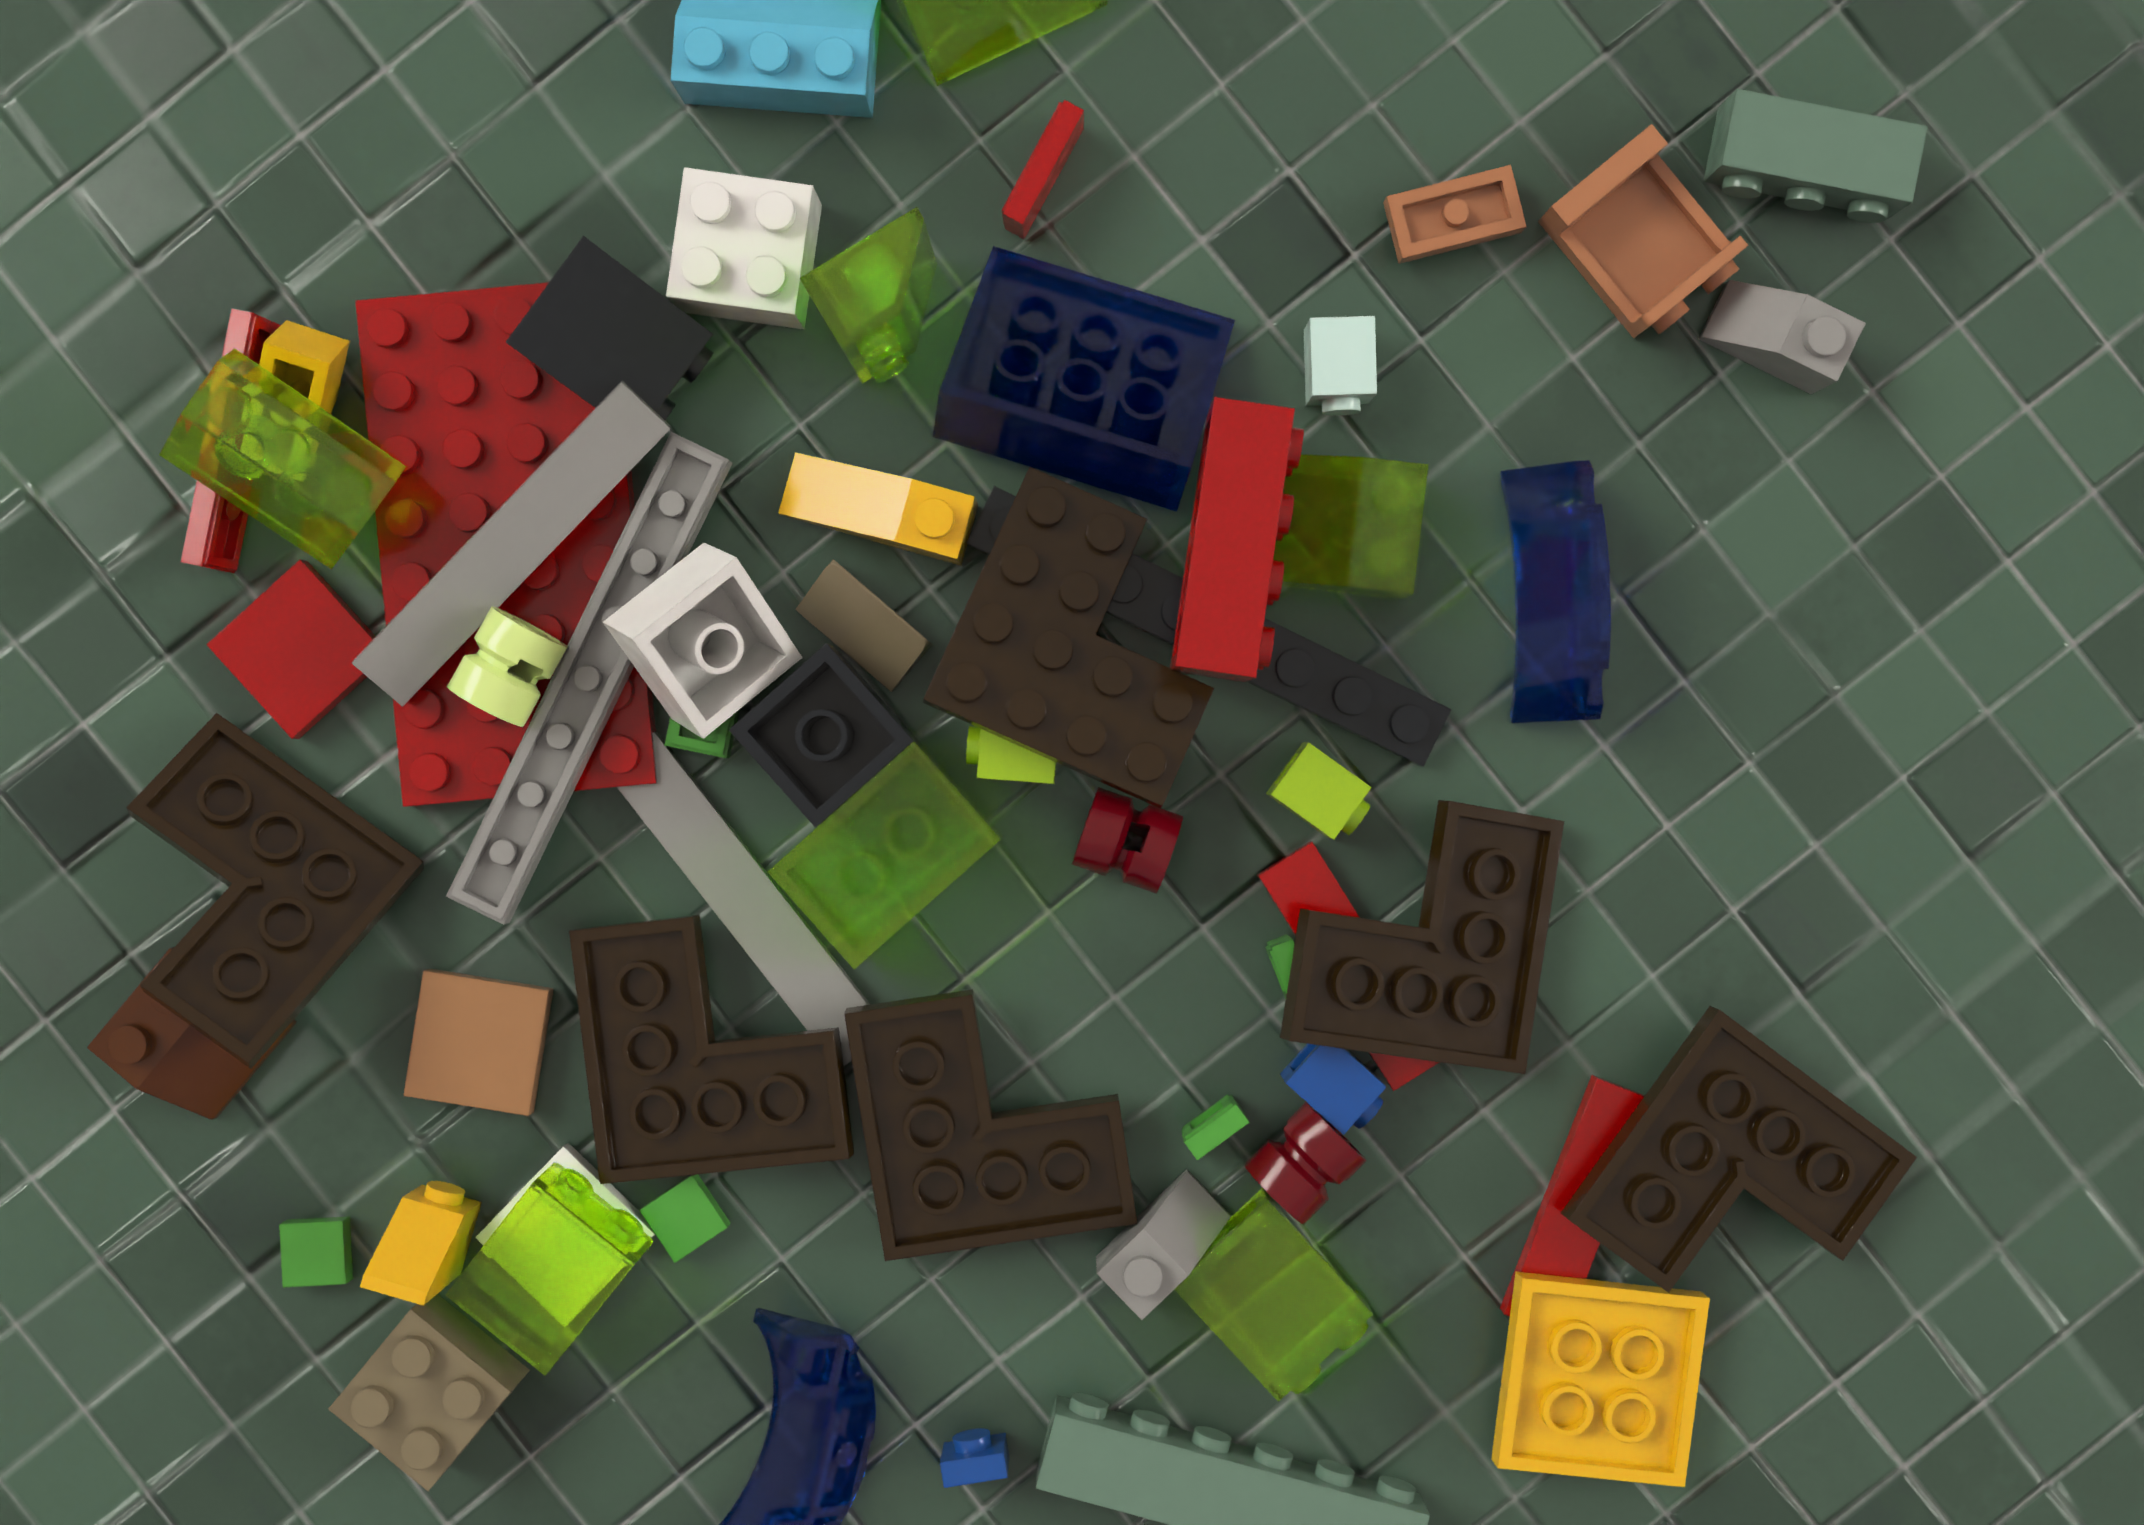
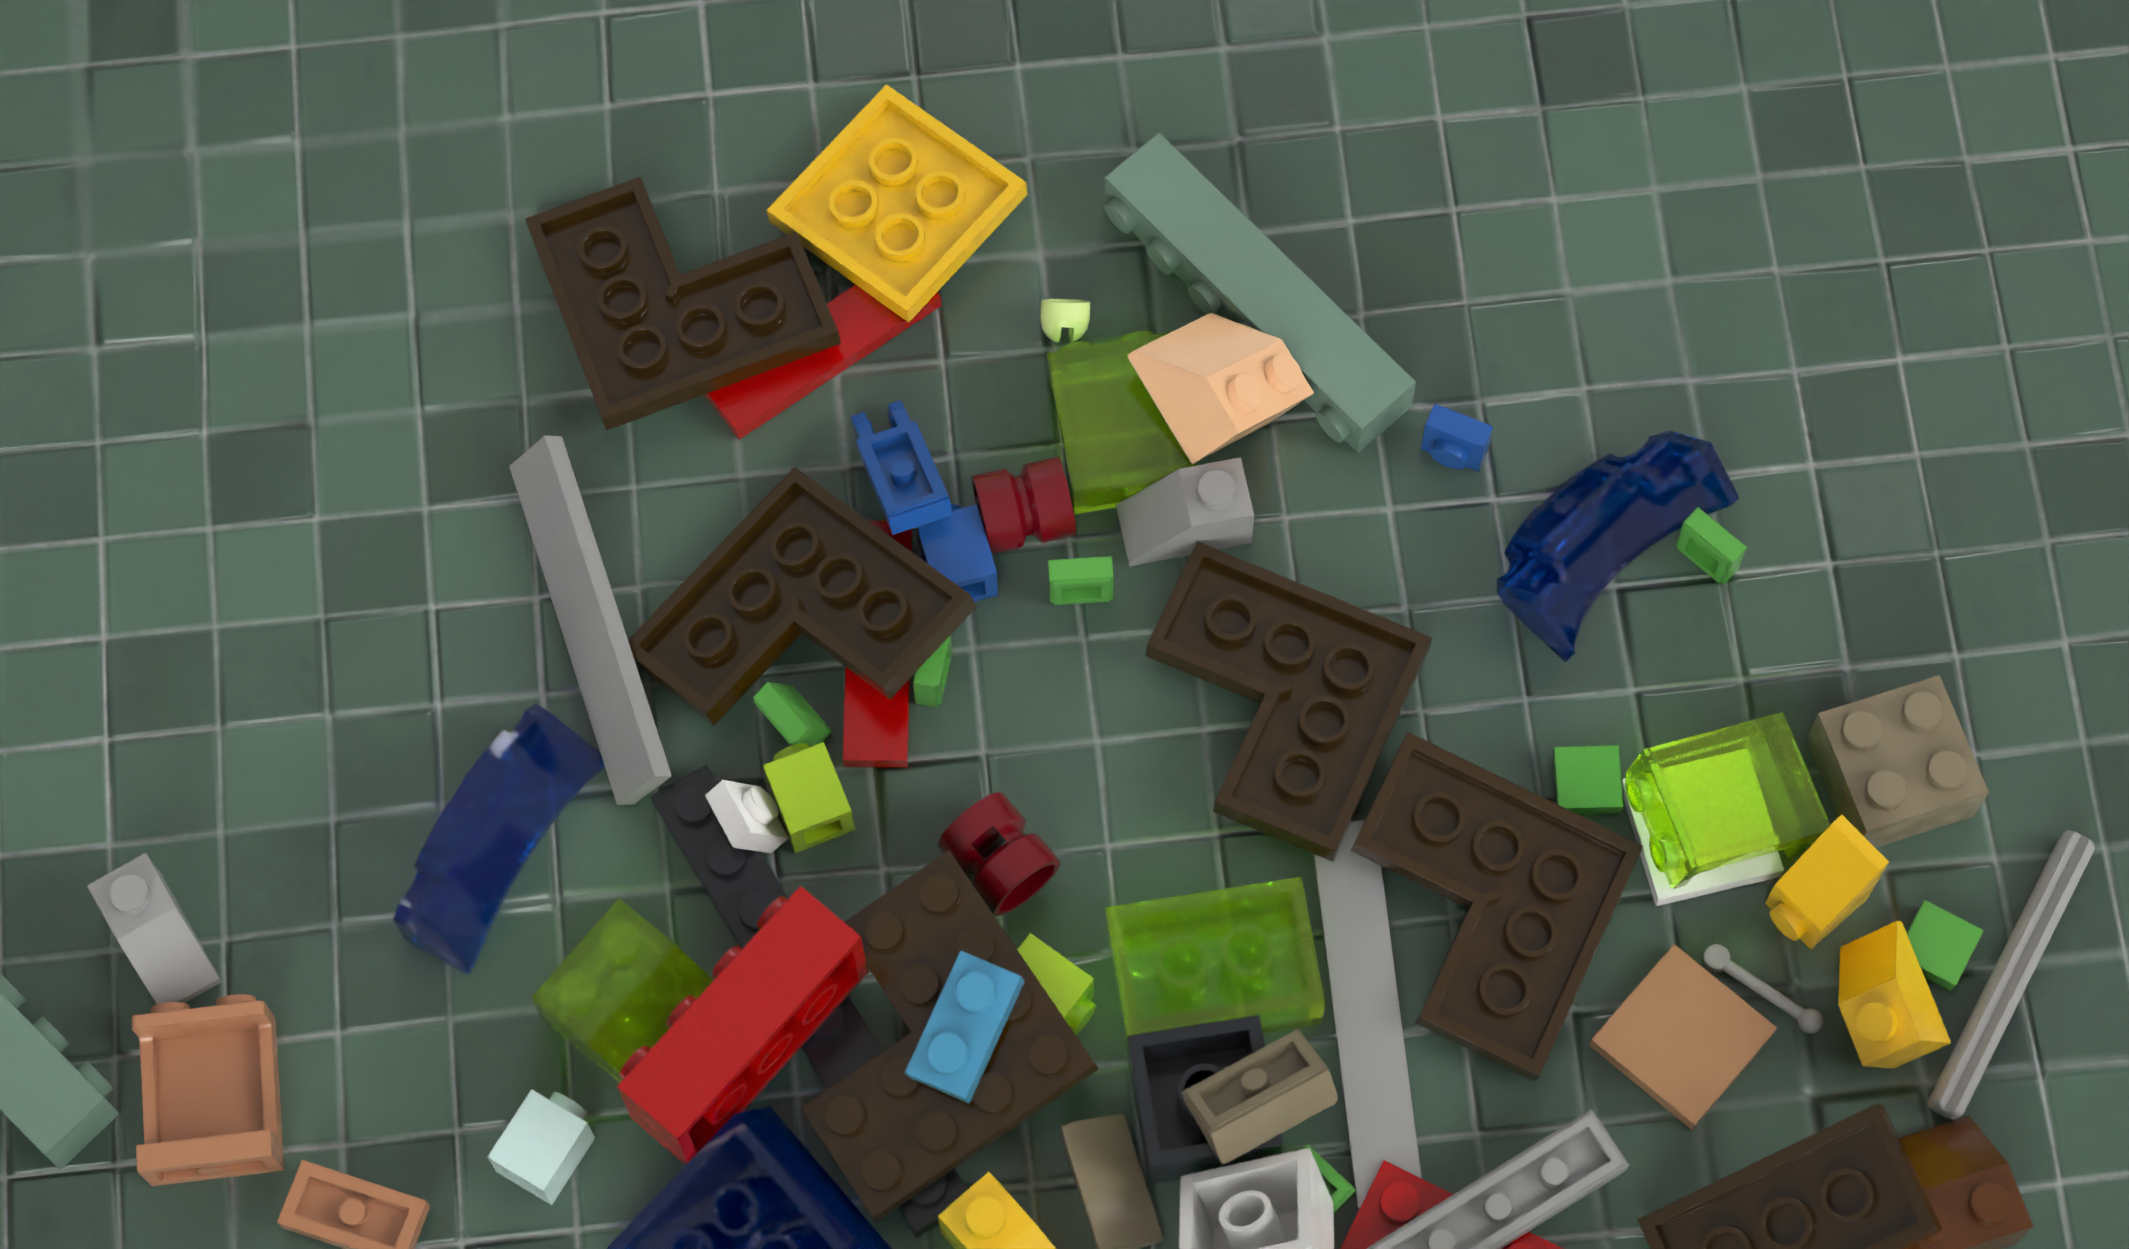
camera: 145 degrees left, 20 degrees down
none -> light grey tile [509,435,672,805]
none -> white plate [705,780,789,853]
none -> bright green tile [753,682,833,747]
none -> blue hinge [850,400,953,535]
none -> dark azure plate [905,951,1025,1103]
none -> yellowish green hinge [1040,299,1090,343]
none -> light nougat slope [1127,313,1314,464]
none -> dark tan slope [1181,1029,1338,1164]
none -> bright green tile [1676,507,1747,585]
none -> light grey hinge [1703,944,1824,1034]
none -> yellow slope [1838,921,1951,1069]
none -> light grey axle [1928,830,2095,1120]

